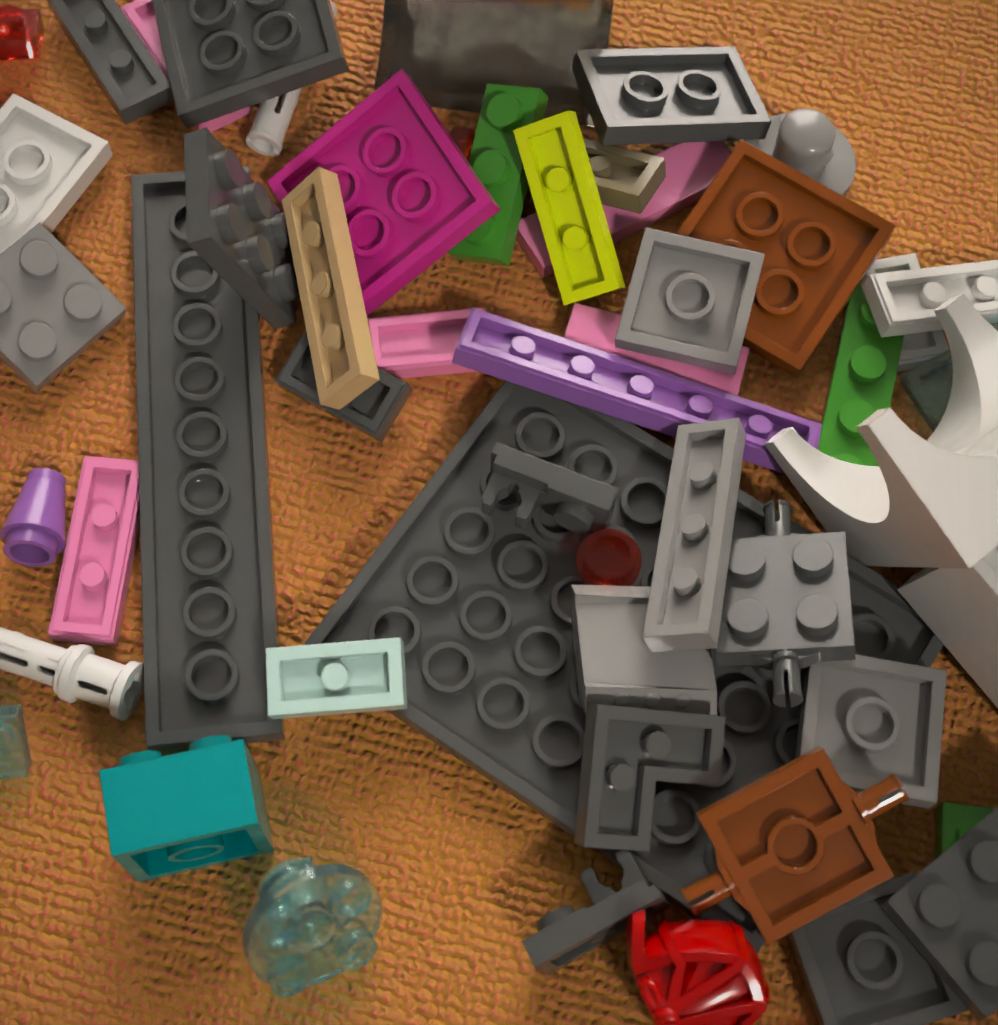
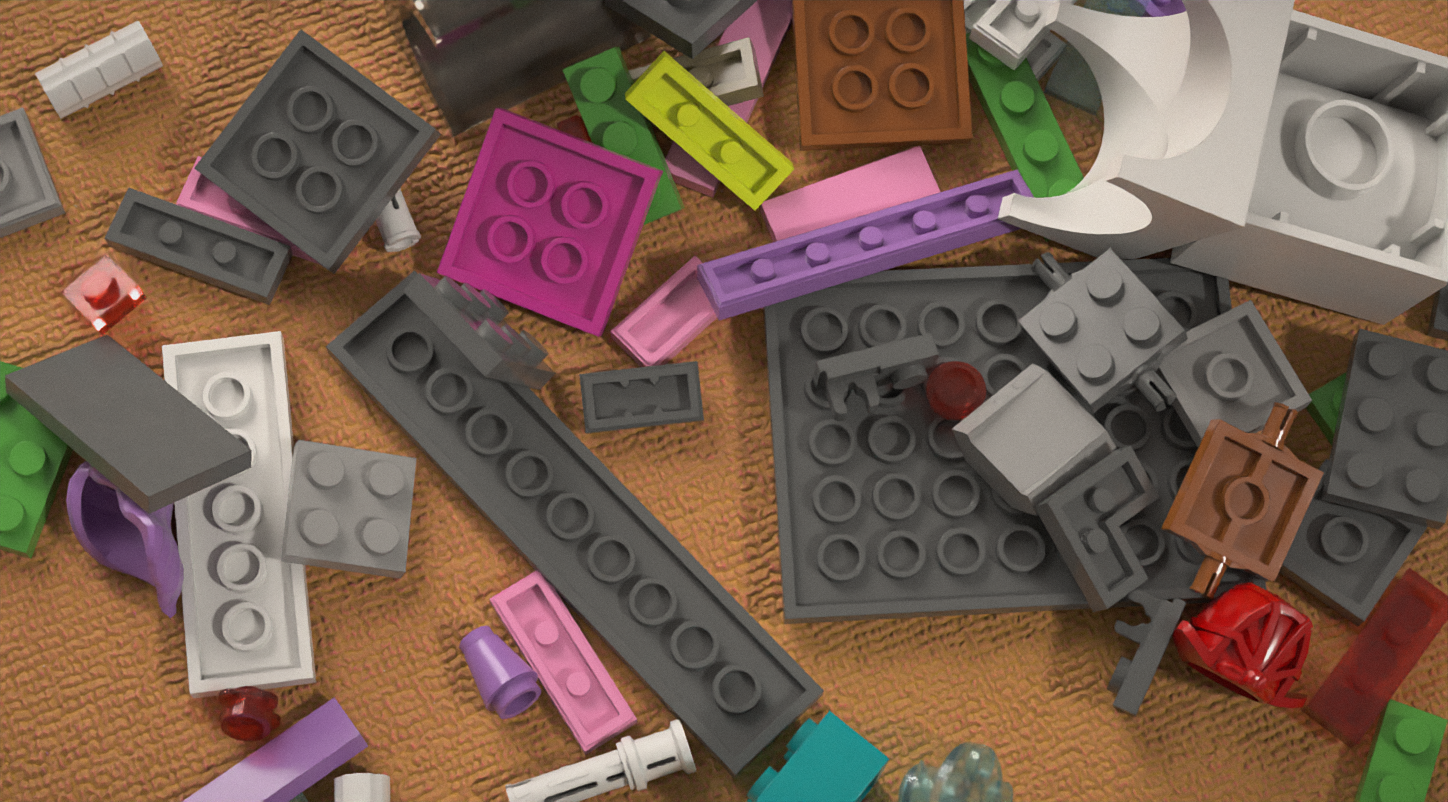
camera: 40 degrees left, 5 degrees up
light aqua plate [266,637,407,719] -> none
tan plate [282,166,380,410] -> none
light grey plate [615,227,765,375] -> none
light grey plate [642,418,746,652] -> none

